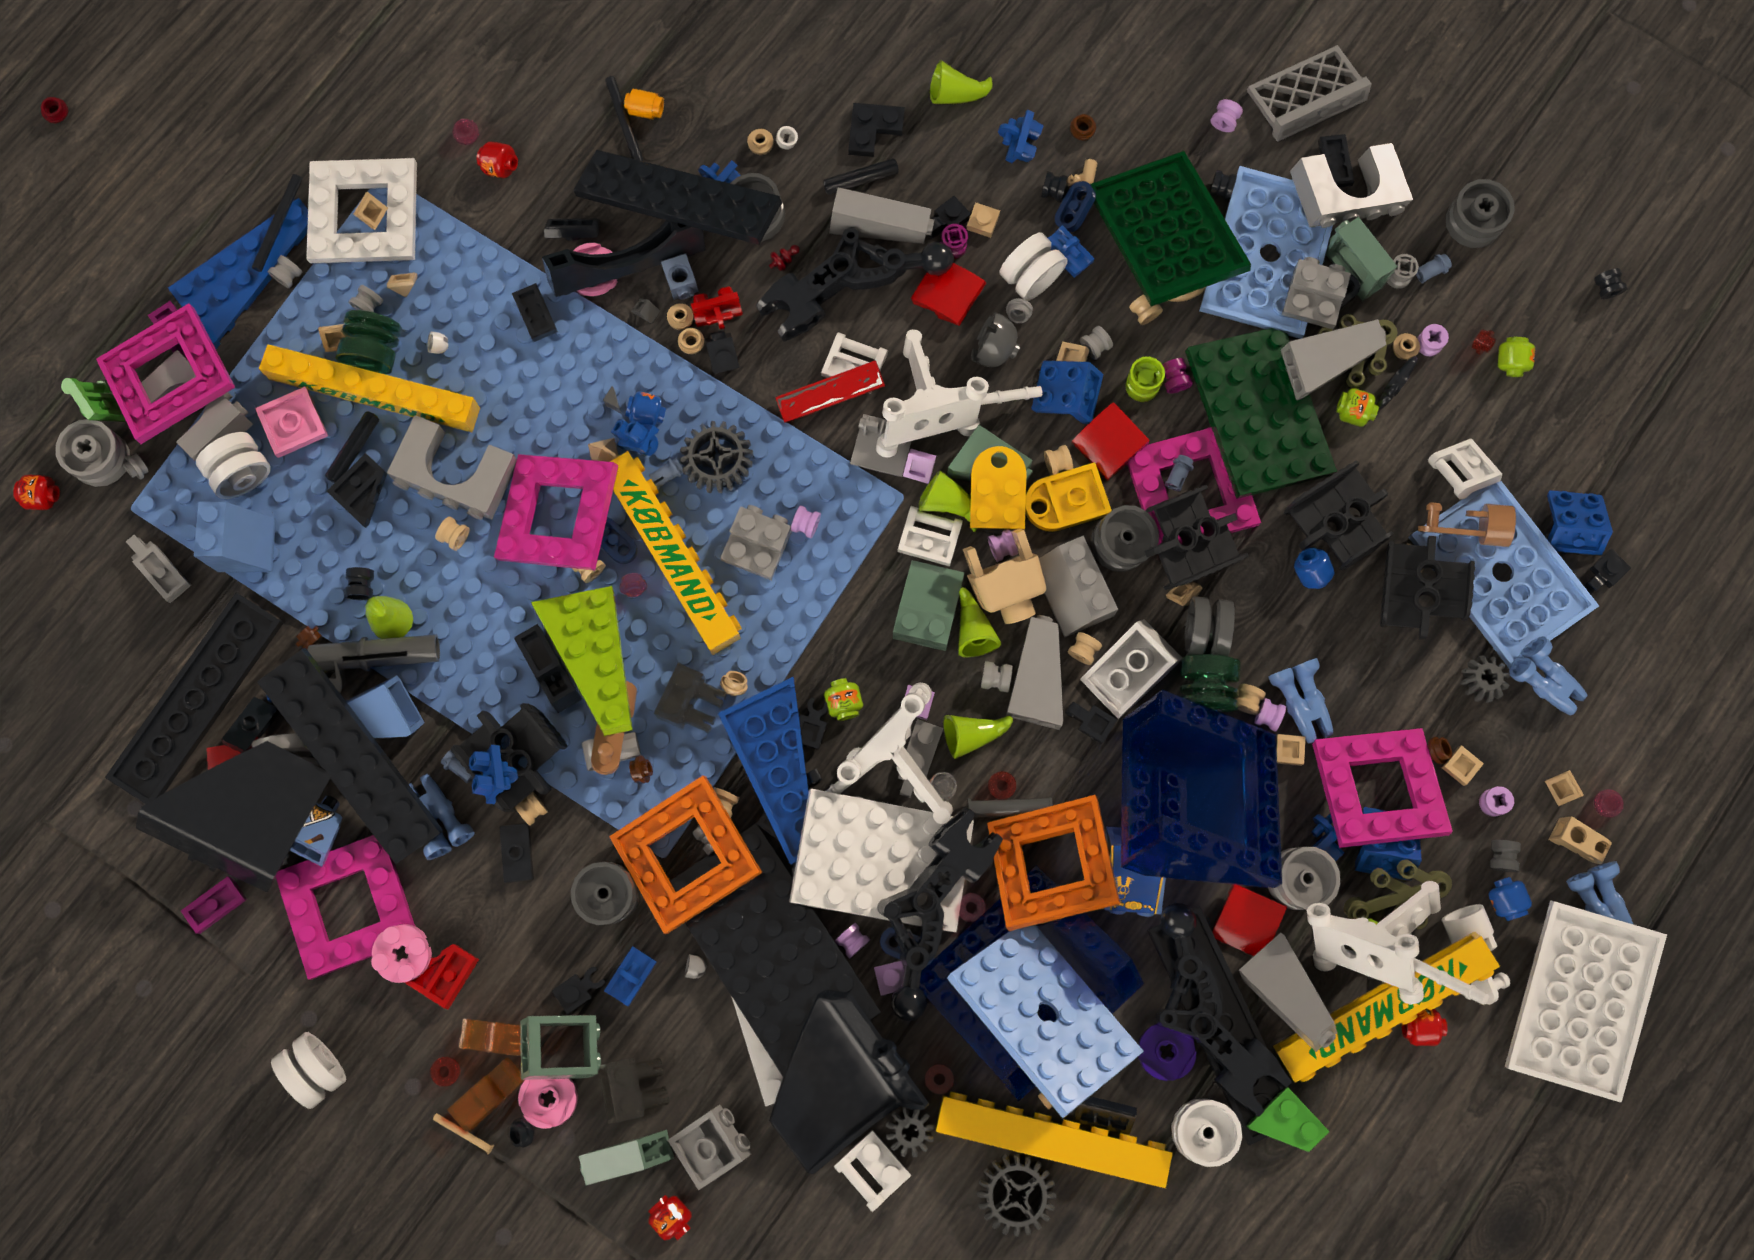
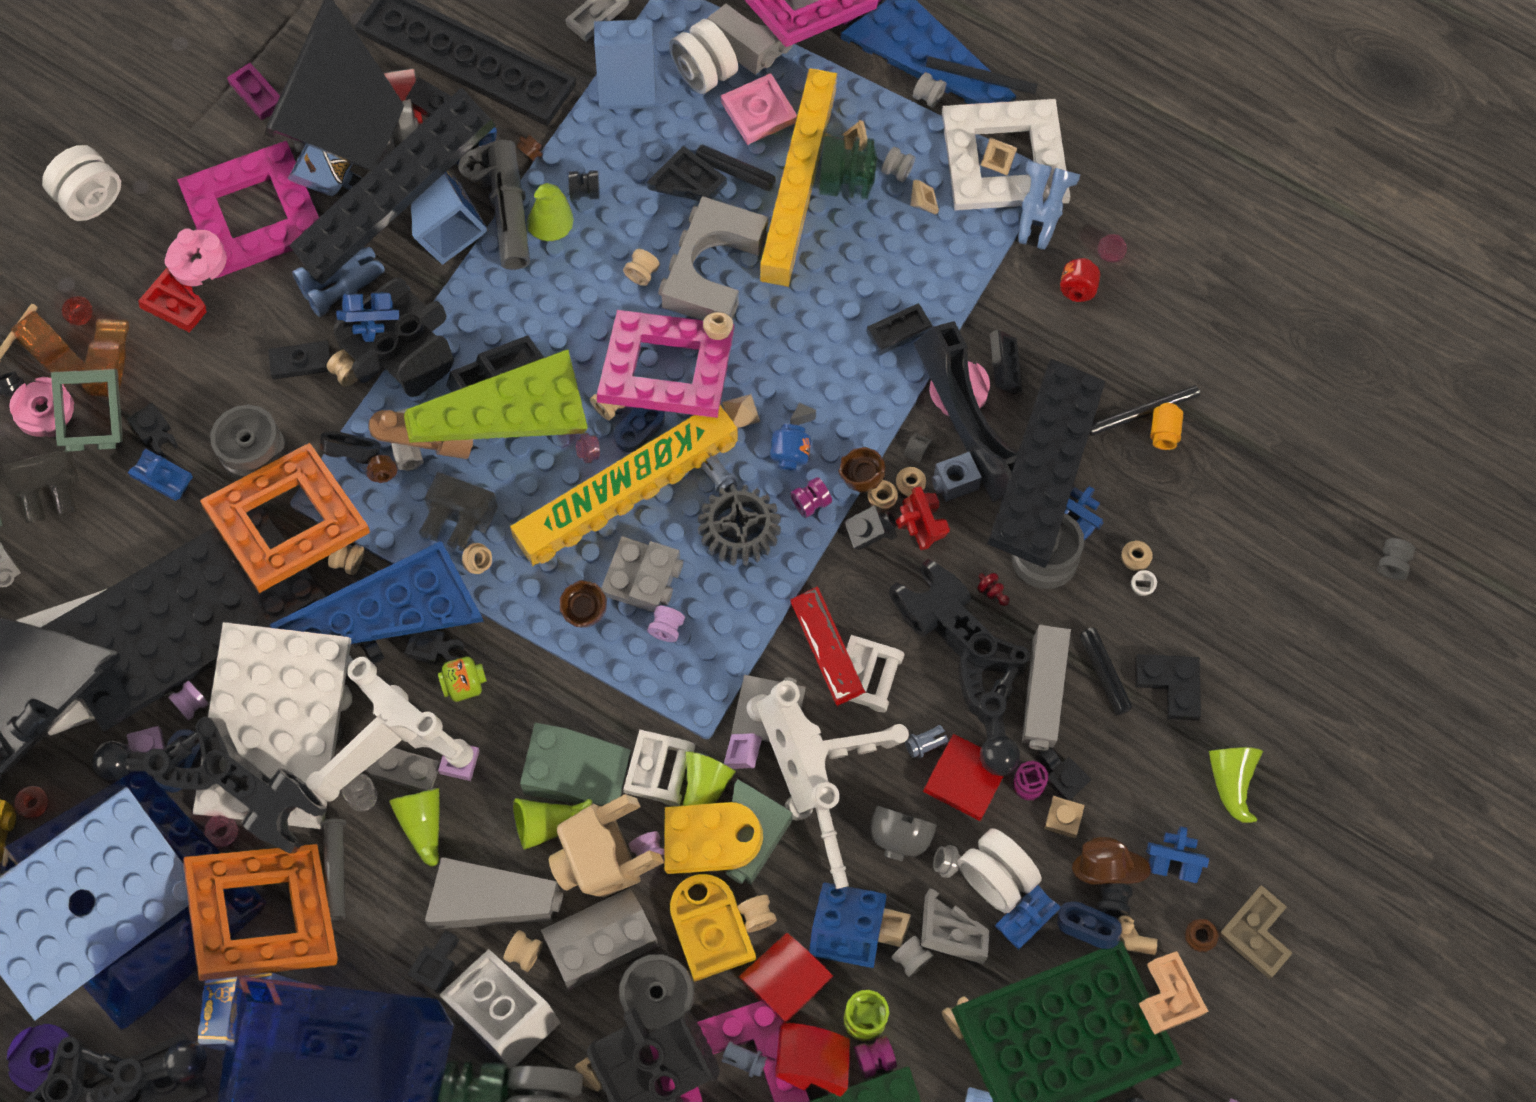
camera: 85 degrees right, 10 degrees down
white hinge [427,332,448,354] -> none
blue hips [611,419,659,456] -> none
light grey hinge [685,954,707,979] -> none
light grey wheel [981,661,1013,693] -> none
clear red plate [988,771,1016,800] -> none
none -> black plate [319,431,381,464]
none -> reddish brown hair [560,580,607,628]
none -> tan plate [703,312,733,340]
none -> red slope [775,1023,850,1097]
none -> magenta wheel [790,477,832,518]
none -> reddish brown hair [838,447,886,492]
none -> sand blue pin [905,725,948,758]
none -> light grey wing [921,888,989,964]
none -> medium blue piece [1018,161,1080,249]
none -> reddish brown piece [1072,837,1151,884]
none -> light nougat plate [1139,951,1209,1035]
none -> dark tan plate [1218,885,1292,980]

